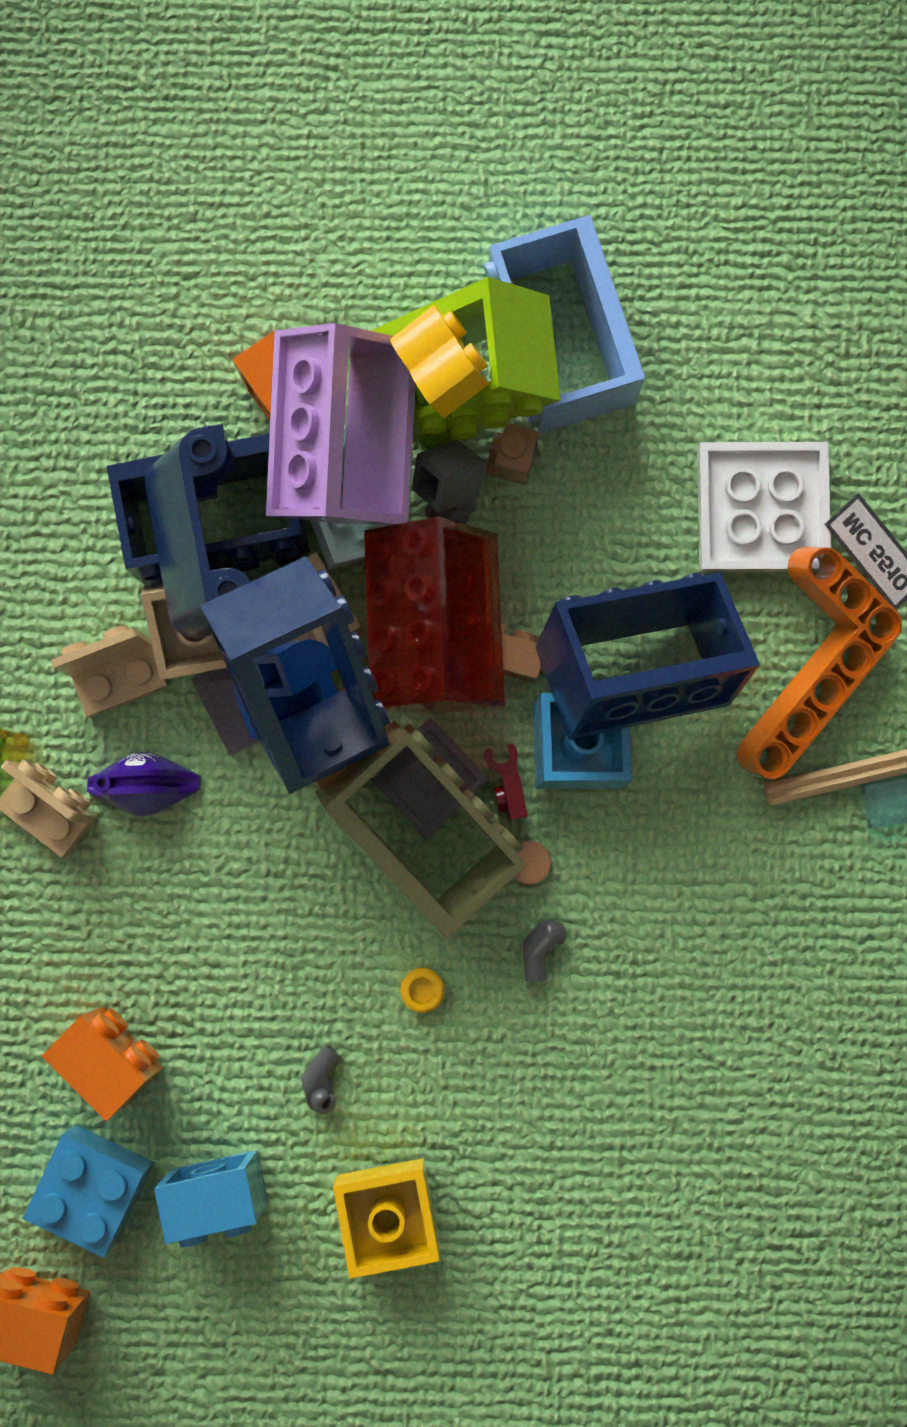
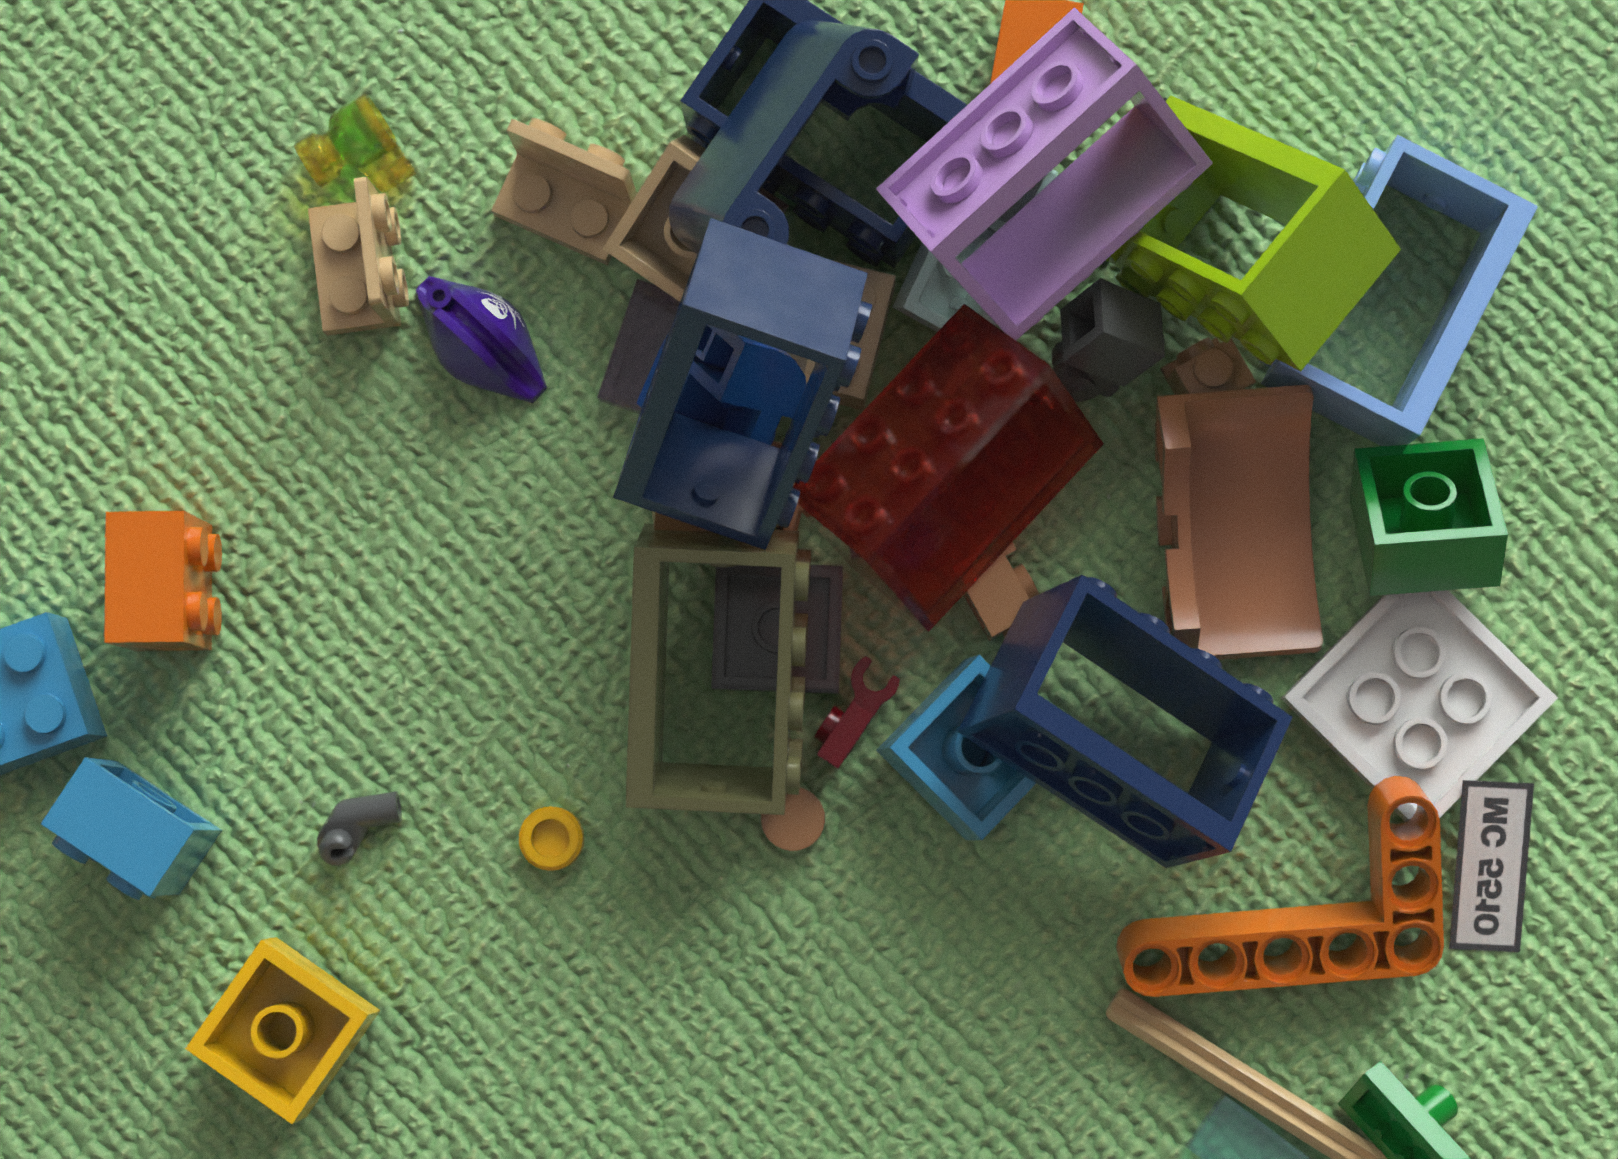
camera: 50 degrees right, 0 degrees up
yellow brick [390,305,489,418] -> none
dark grey arm [522,920,567,981] -> none
none -> nougat panel [1155,385,1323,660]
none -> green brick [1350,438,1508,596]

